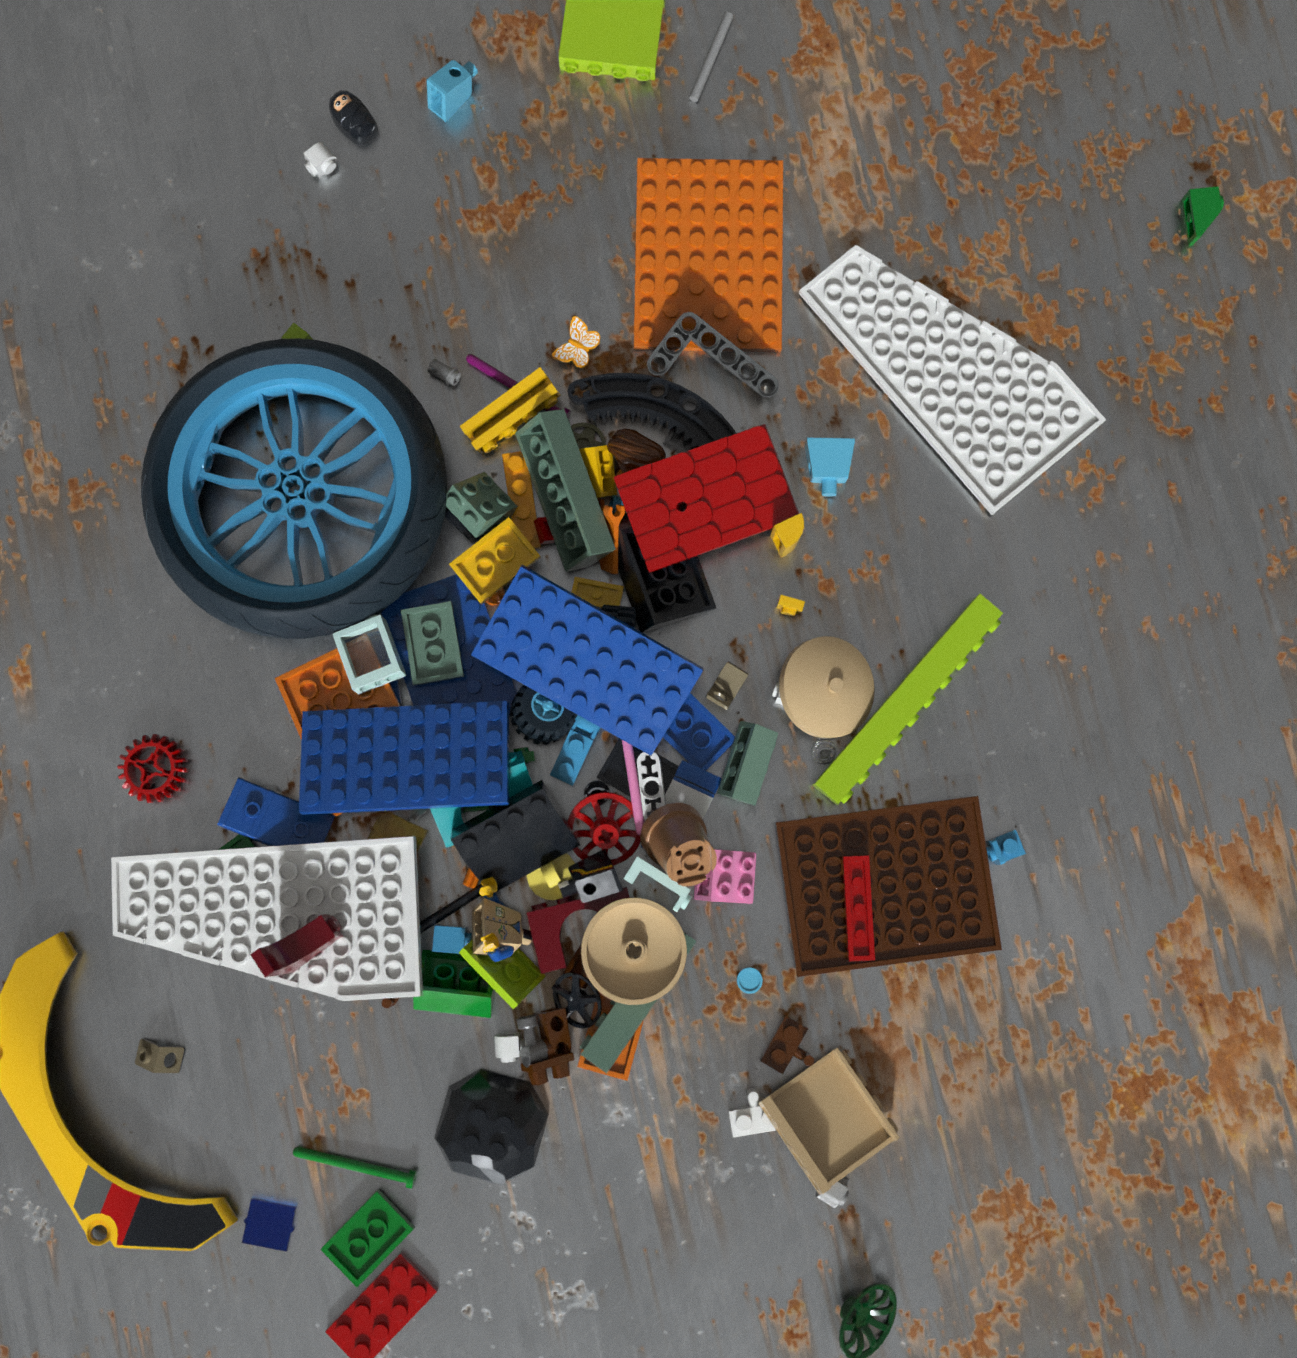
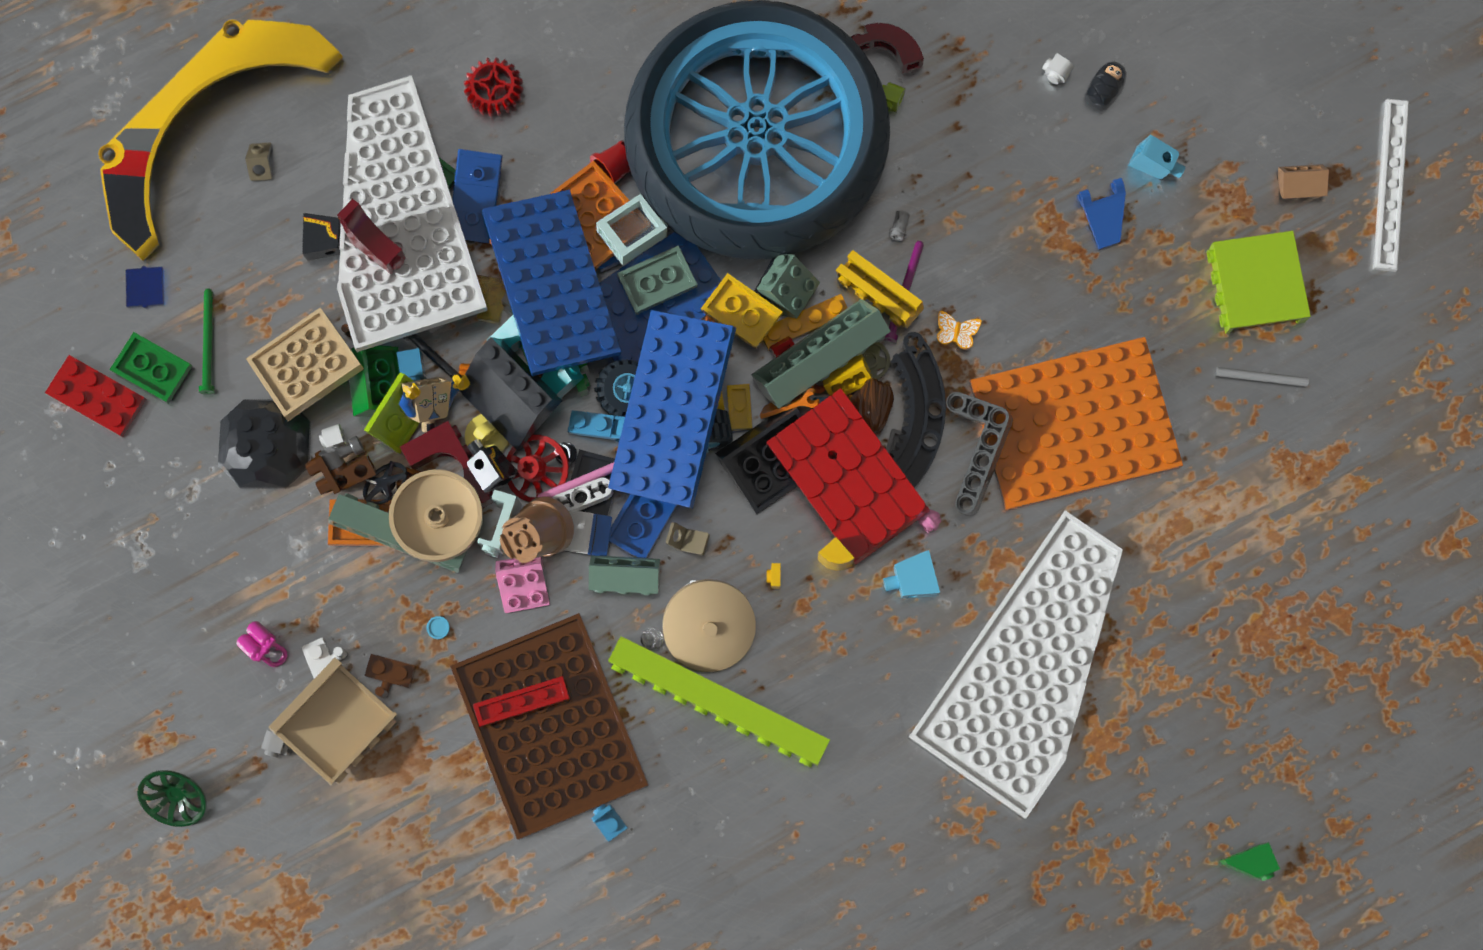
camera: 80 degrees right, 5 degrees down
none -> dark pink piece [237,621,287,667]
none -> tan plate [246,308,364,421]
none -> black torso [302,213,341,260]
none -> red hat [590,140,630,184]
none -> dark red arch [851,23,924,73]
none -> bright pink plate [917,510,941,533]
none -> blue flag [1077,178,1126,250]

